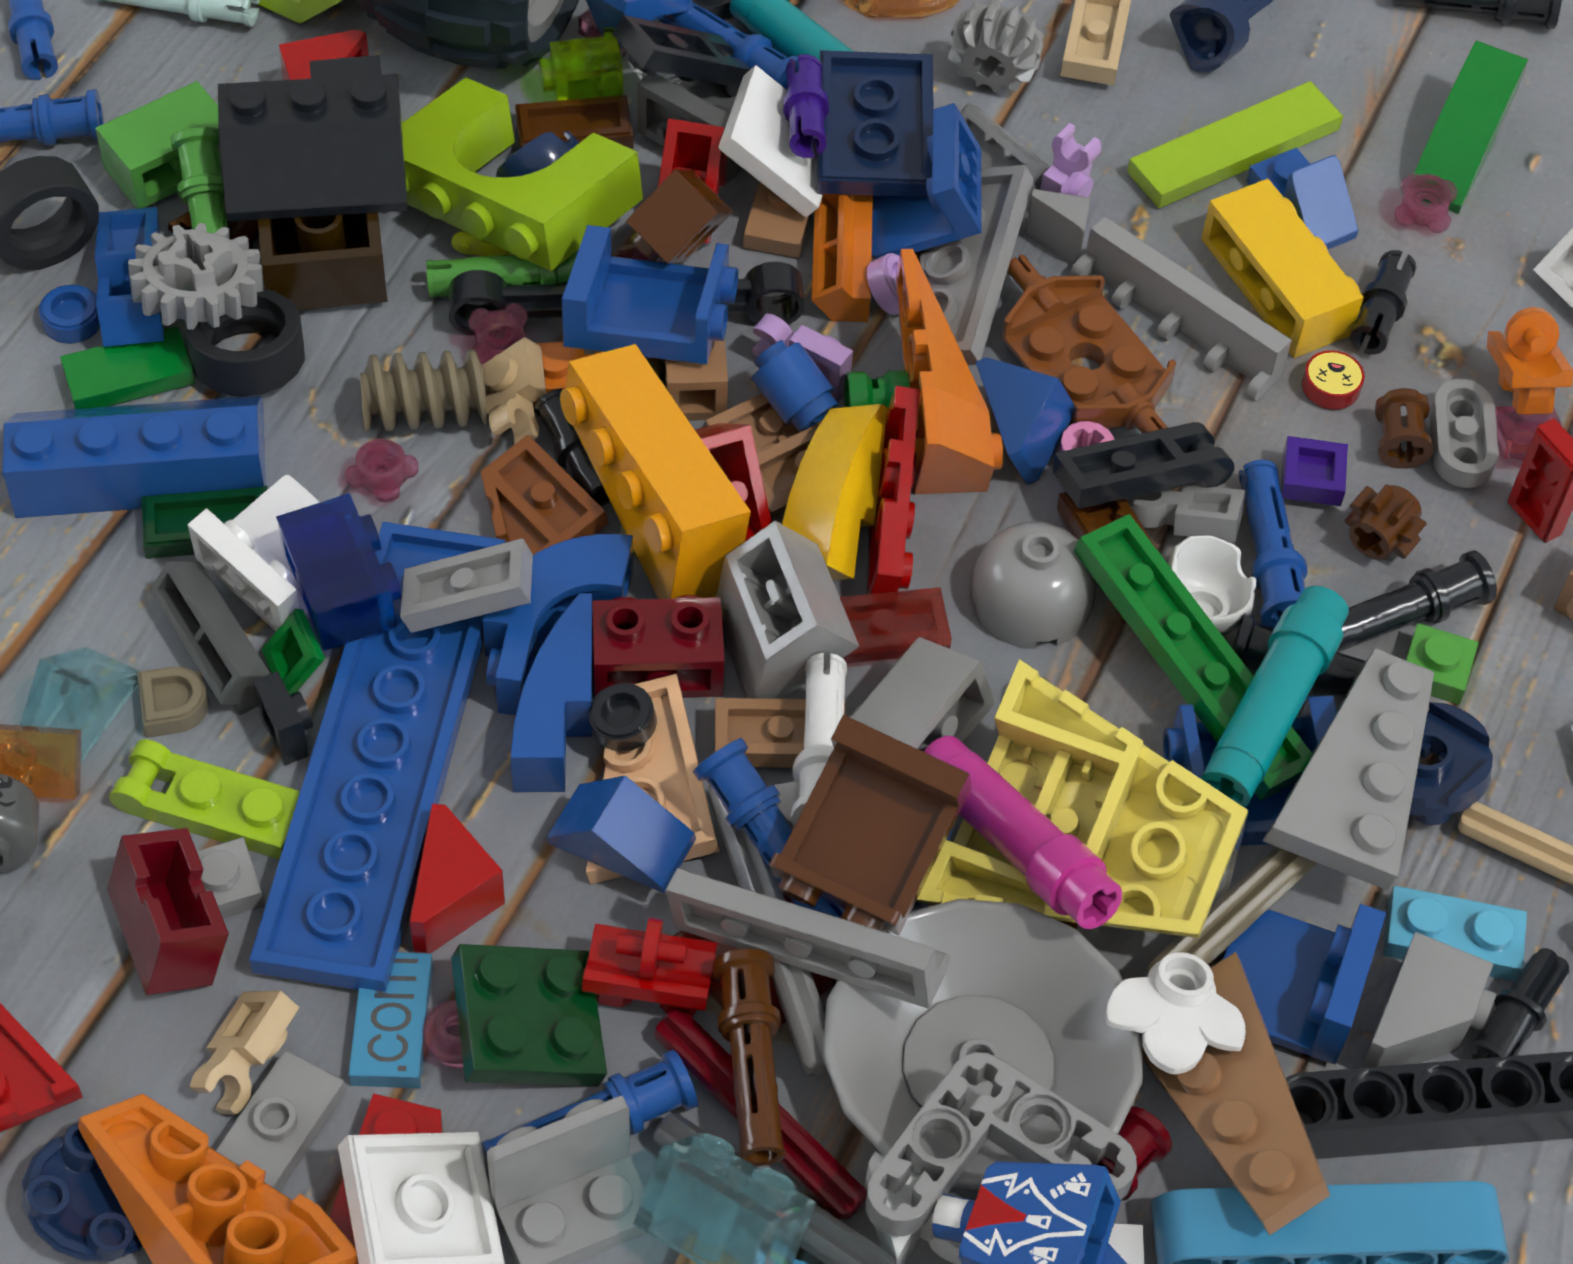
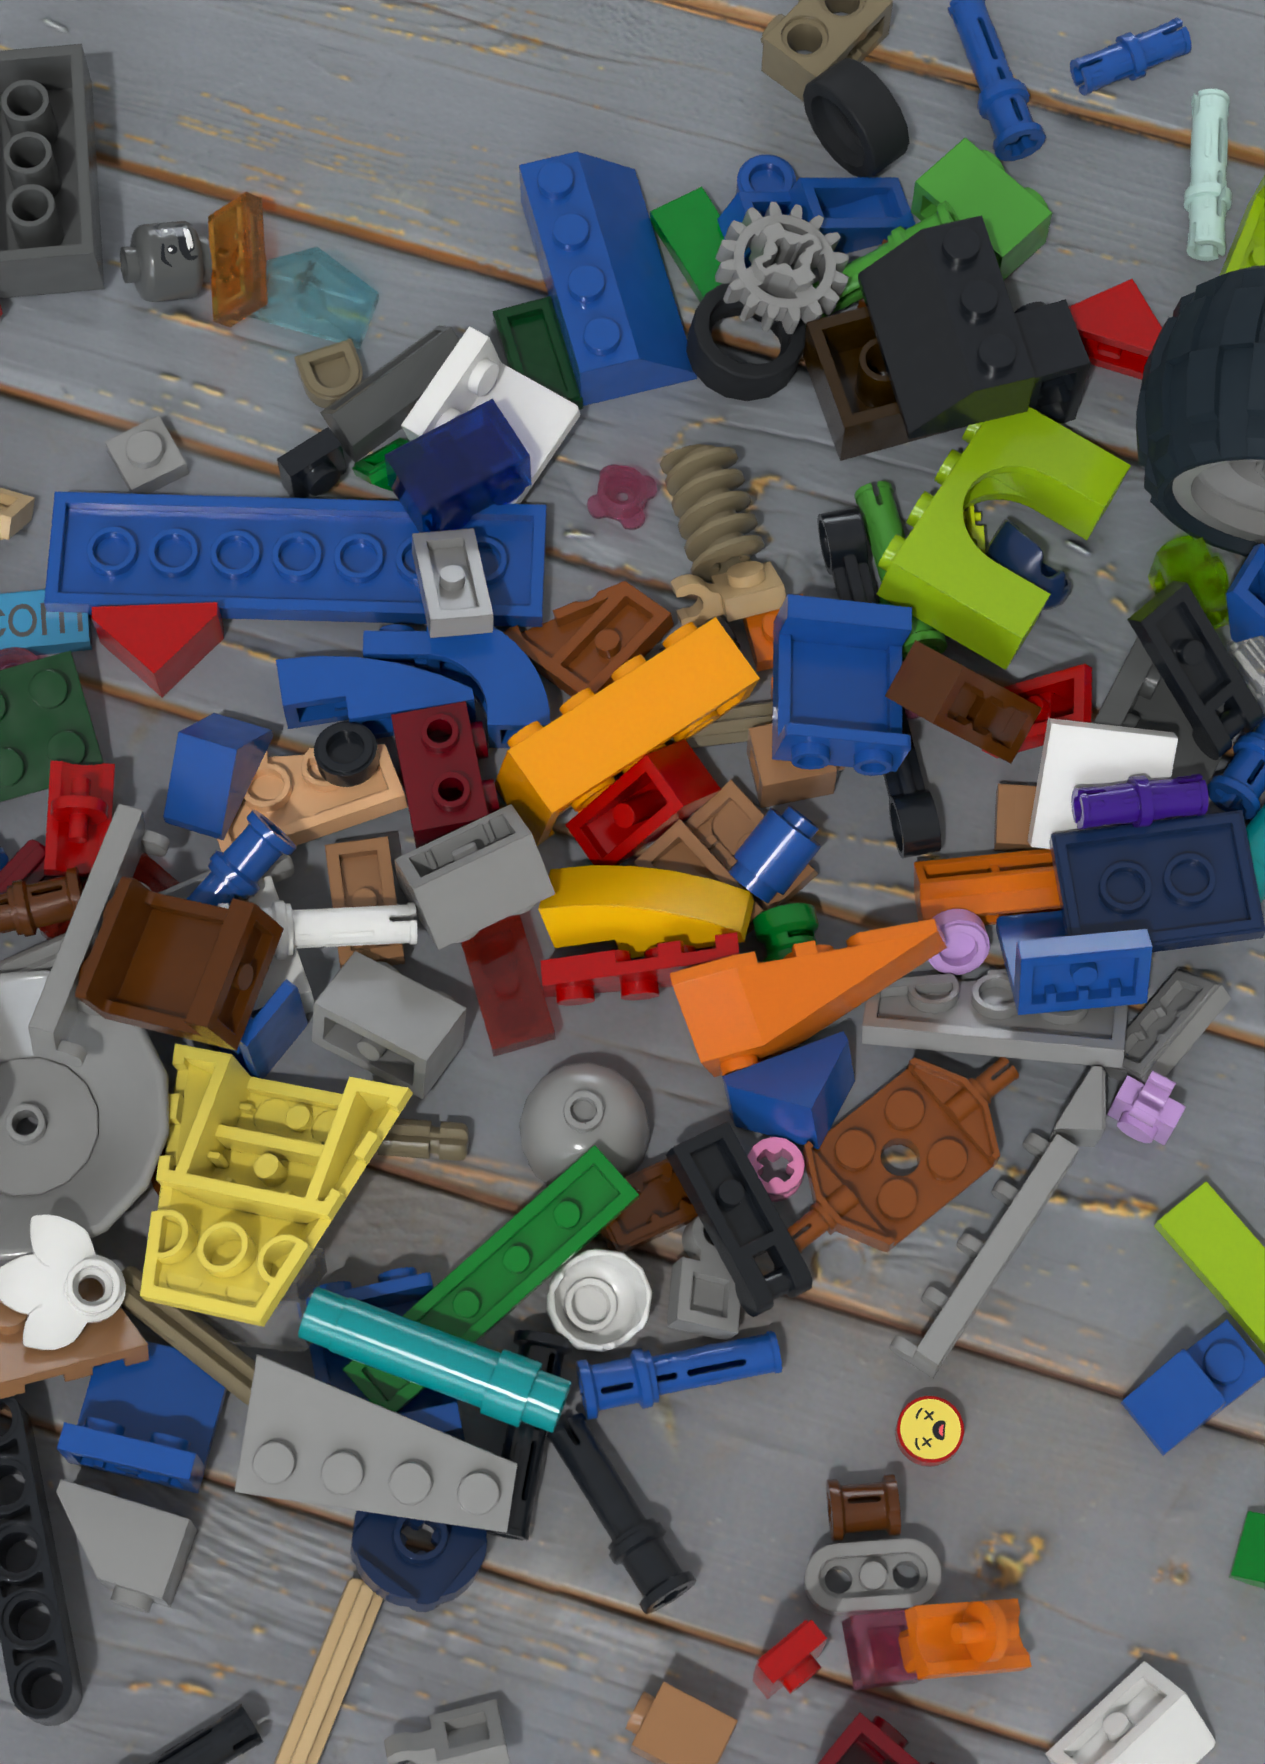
camera: 85 degrees right, 15 degrees up
dark red brick [107,828,229,995] -> none
lime plate [109,739,300,860] -> none
clear pink plate [468,303,528,364] -> none
reddish brown tile [515,95,634,149] -> none
lavender plate [752,313,853,403] -> none
dark pink piece [924,736,1122,929] -> none
yellow brick [1201,179,1364,359] -> none
dark purple plate [1281,436,1348,507] -> none
reddish brown gear [1345,484,1427,560] -> none
black pin [1350,250,1417,355] -> none
medium azure plate [1383,885,1527,982] -> none
clear pink plate [1394,174,1457,233] -> none
bright green plate [1405,623,1479,705] -> none
black axle [1469,948,1569,1059] -> none

